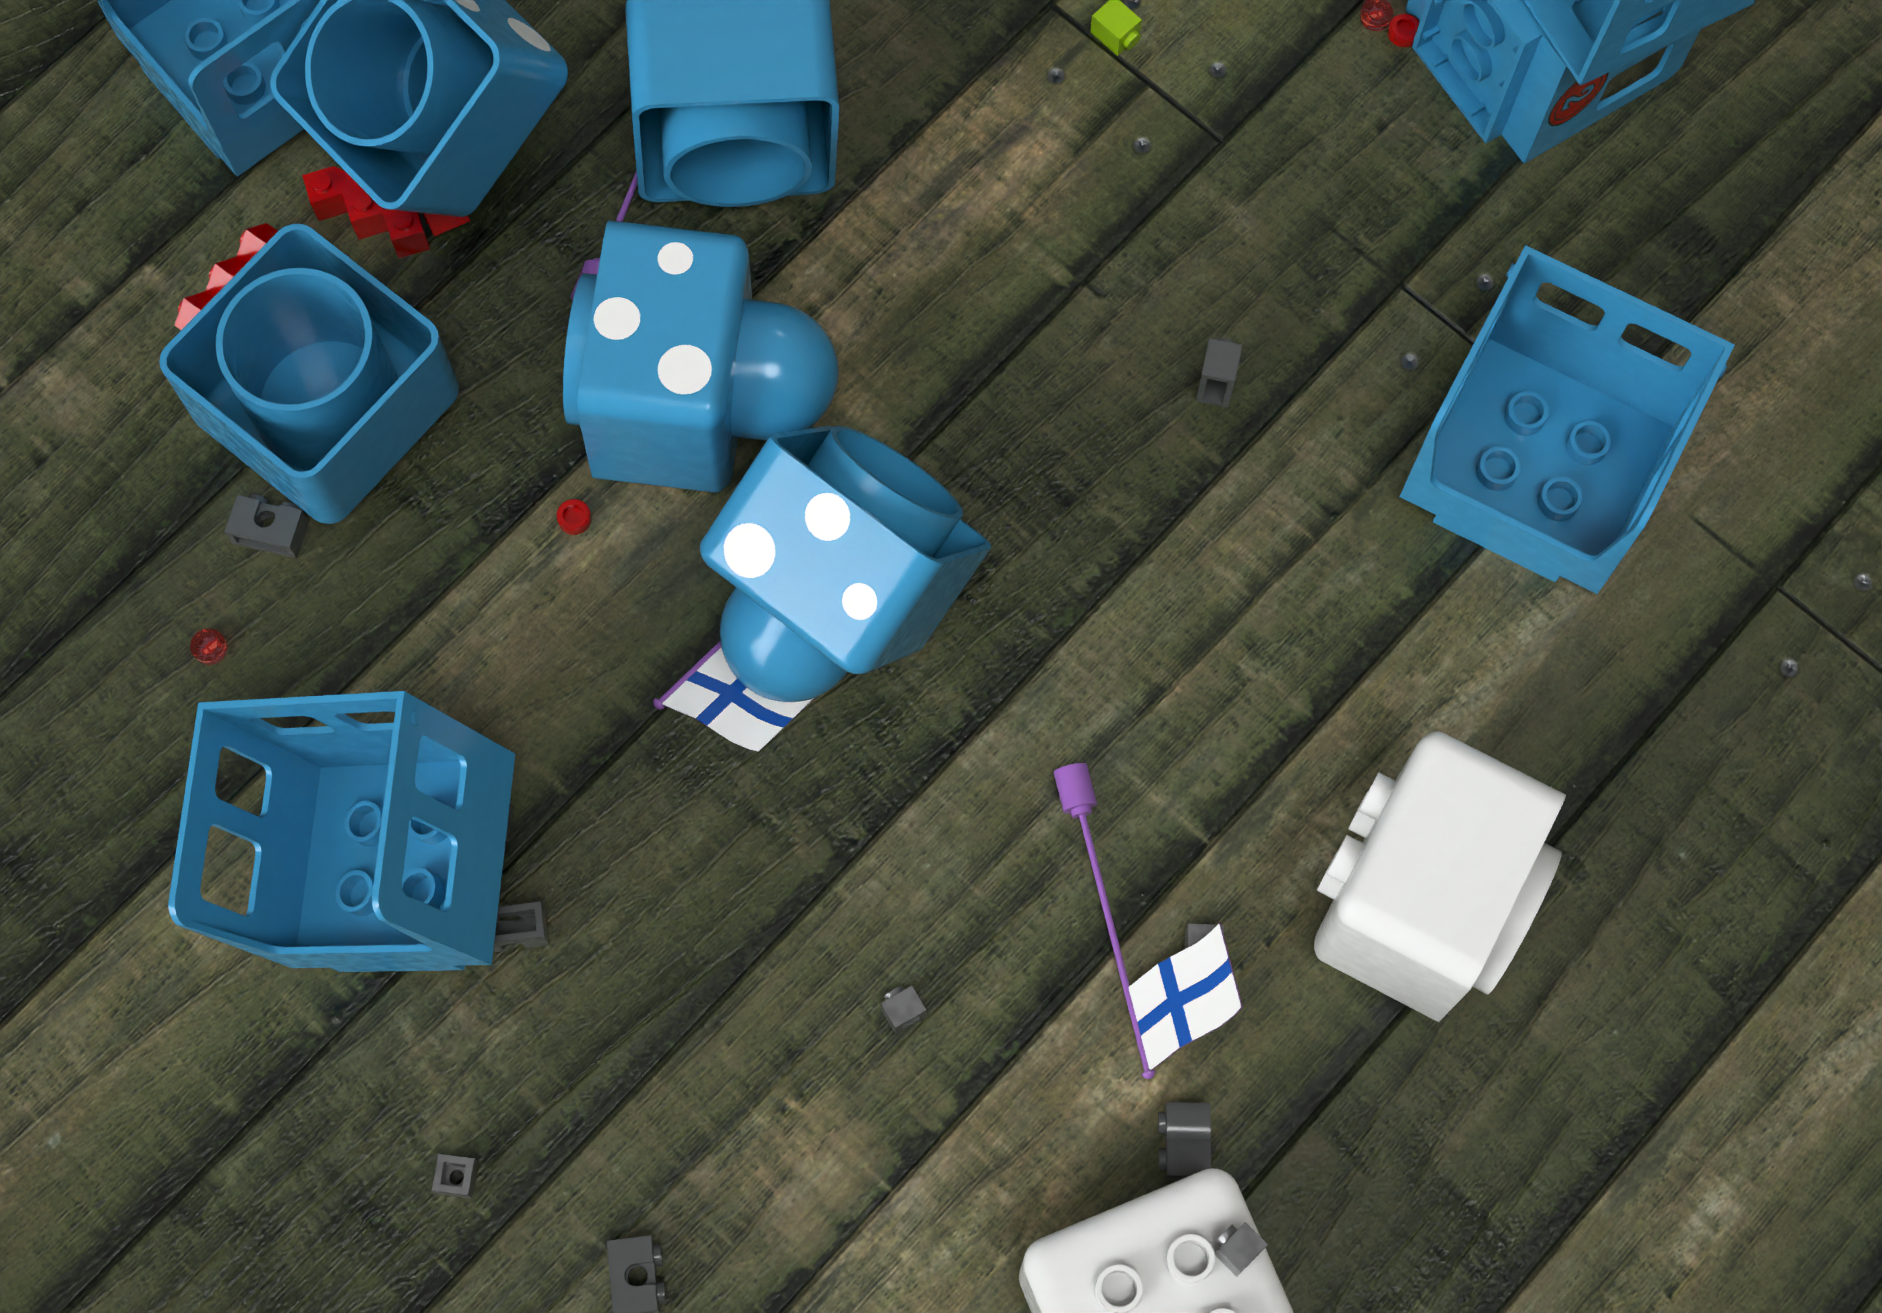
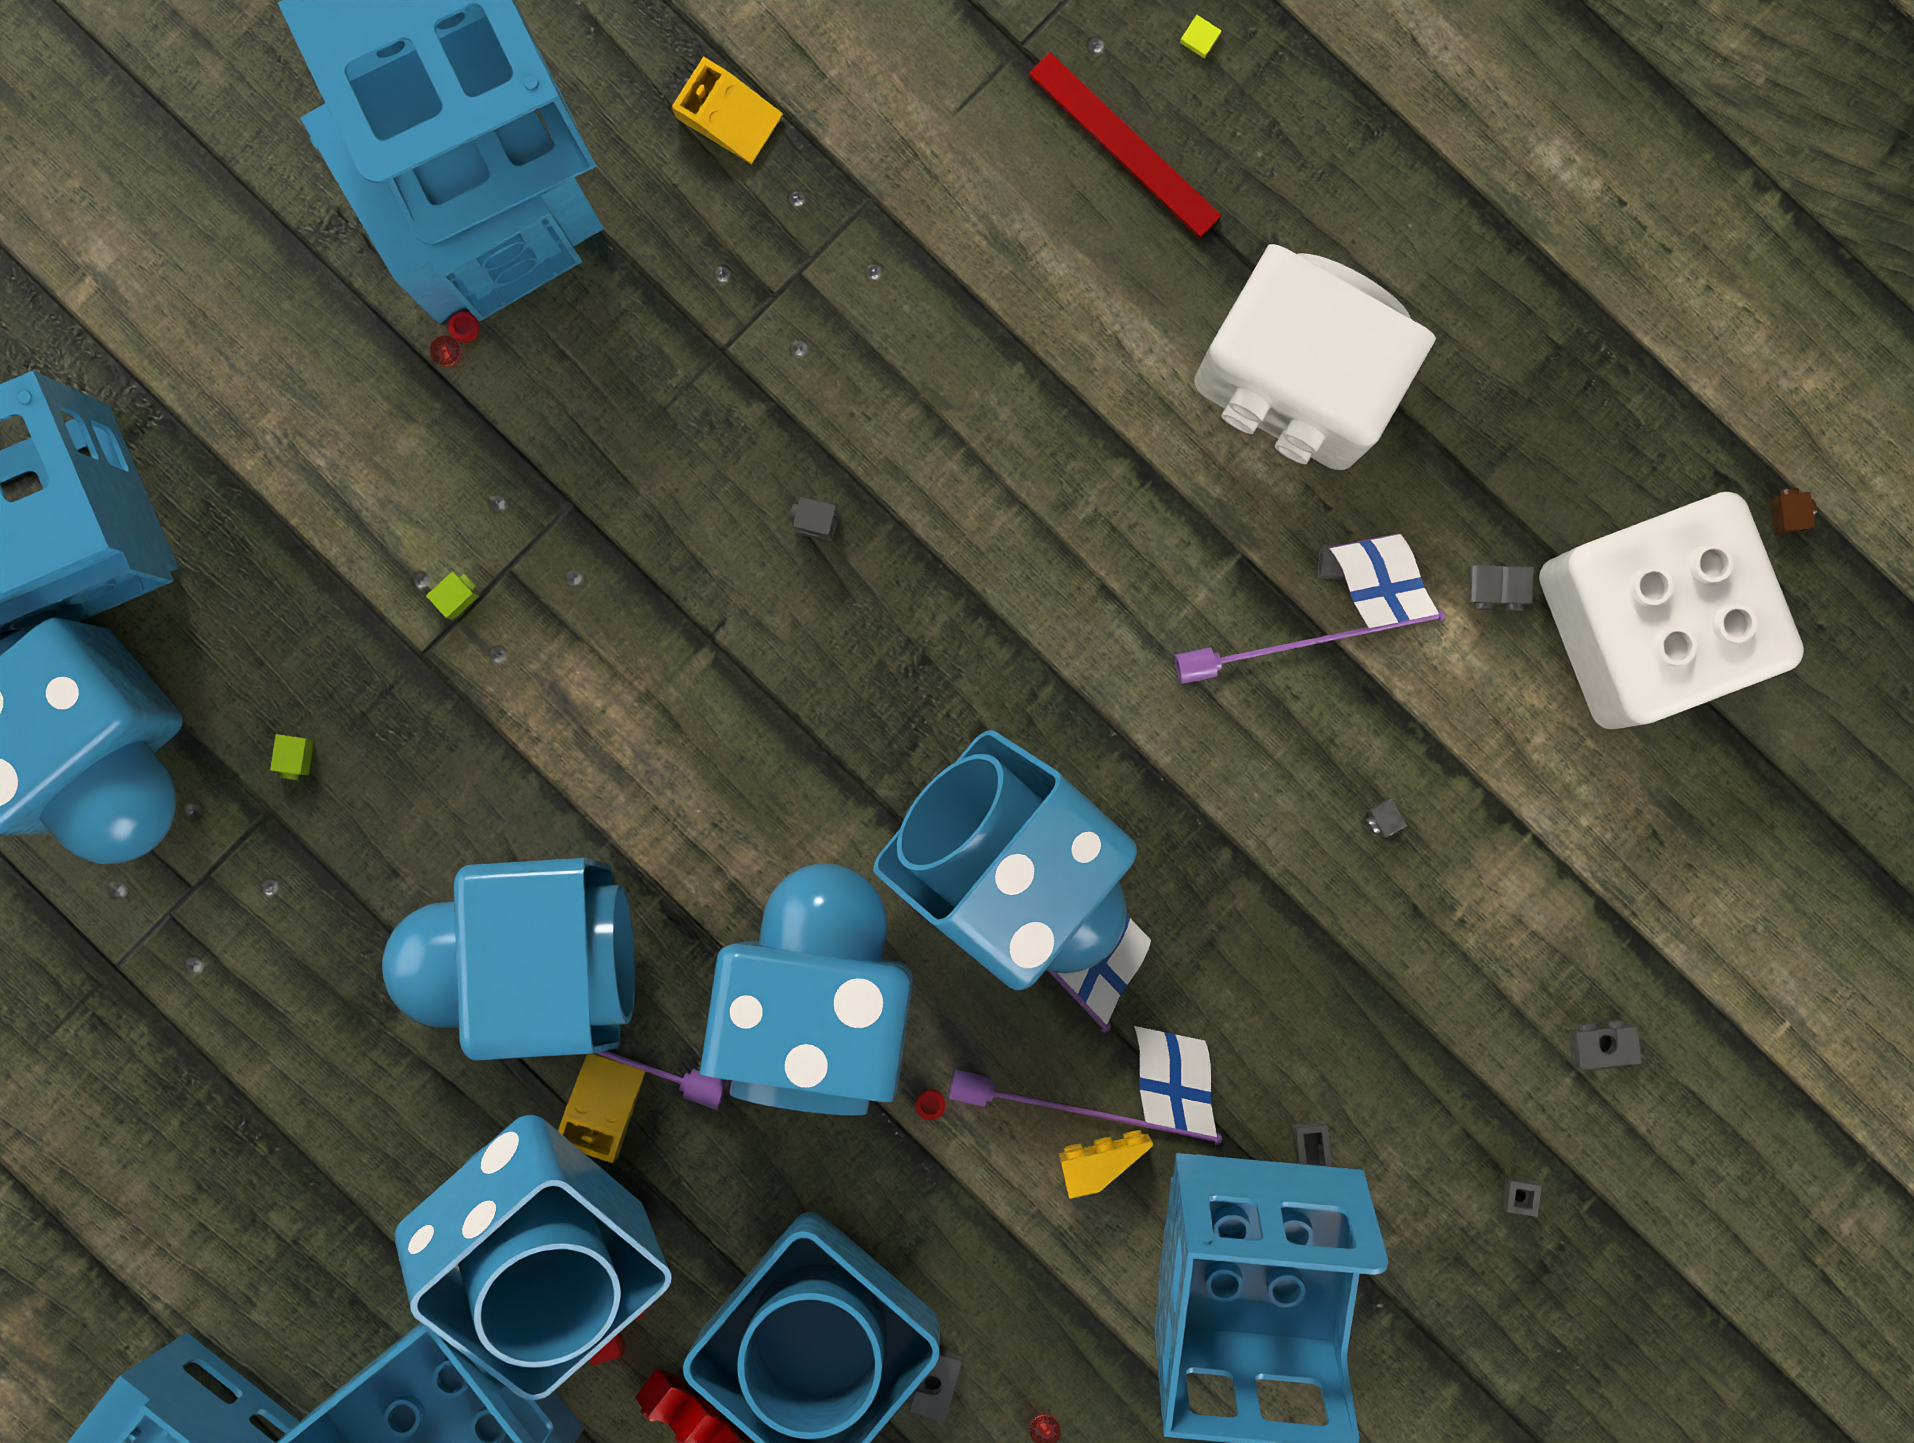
camera: 85 degrees left, 15 degrees up
flat silver plate [1215,1222,1268,1277] -> none
dark azure piece [1399,245,1735,594] -> none
none -> yellow slope [558,1053,646,1163]
none -> yellow slope [672,56,783,165]
none -> flag [948,1026,1222,1145]
none -> red tile [1029,52,1222,239]
none -> yellow slope [1058,1130,1153,1199]
none -> neon yellow tile [1180,15,1222,59]

